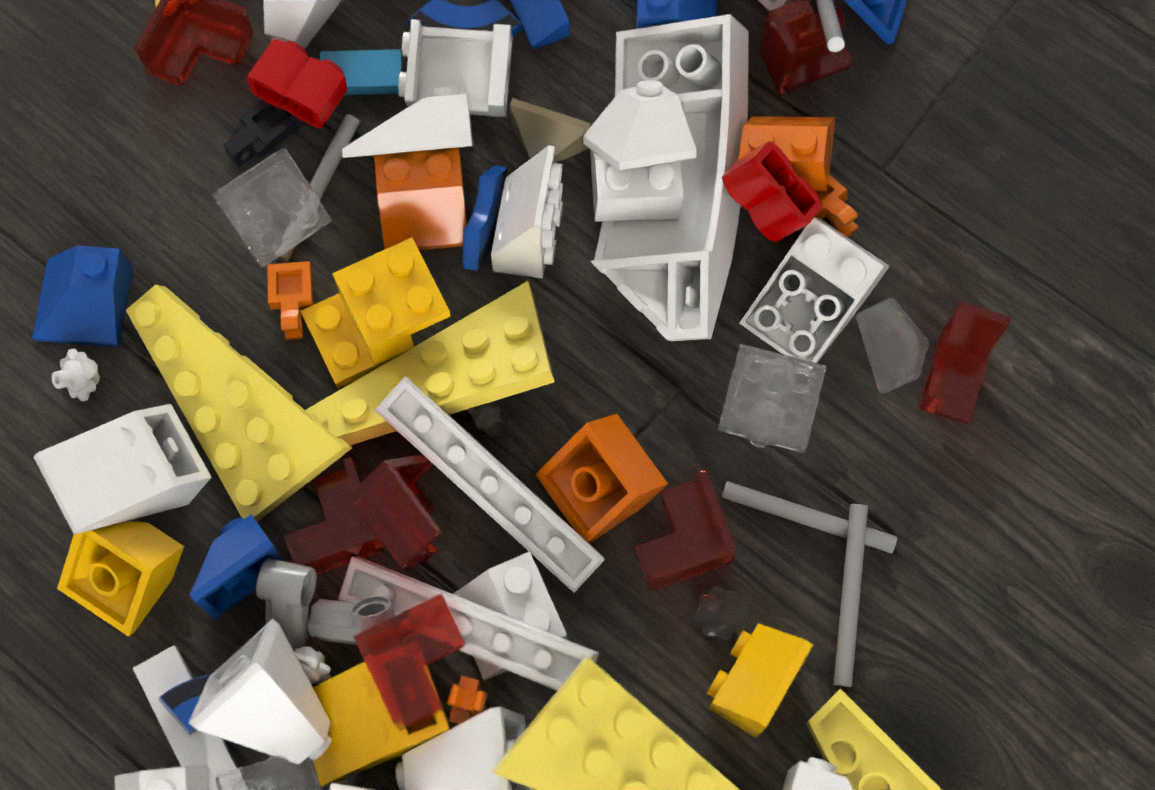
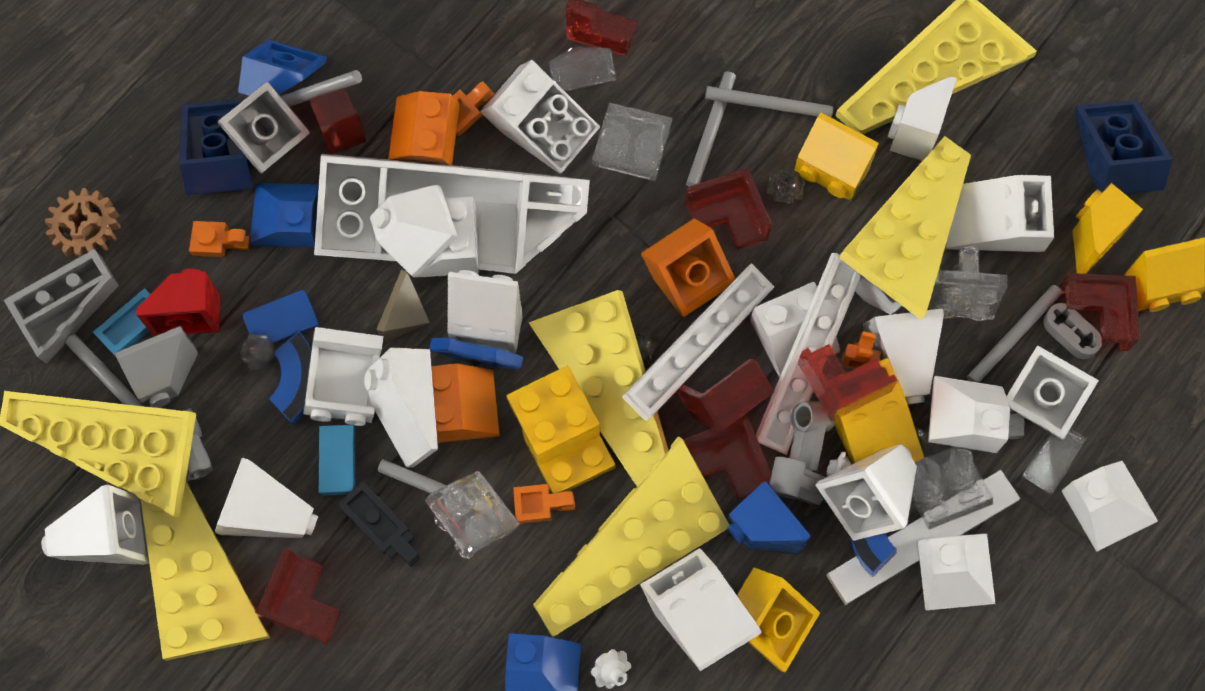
camera: 90 degrees left, 0 degrees up
red brick [247,39,348,129] -> none
red brick [721,141,822,242] -> none

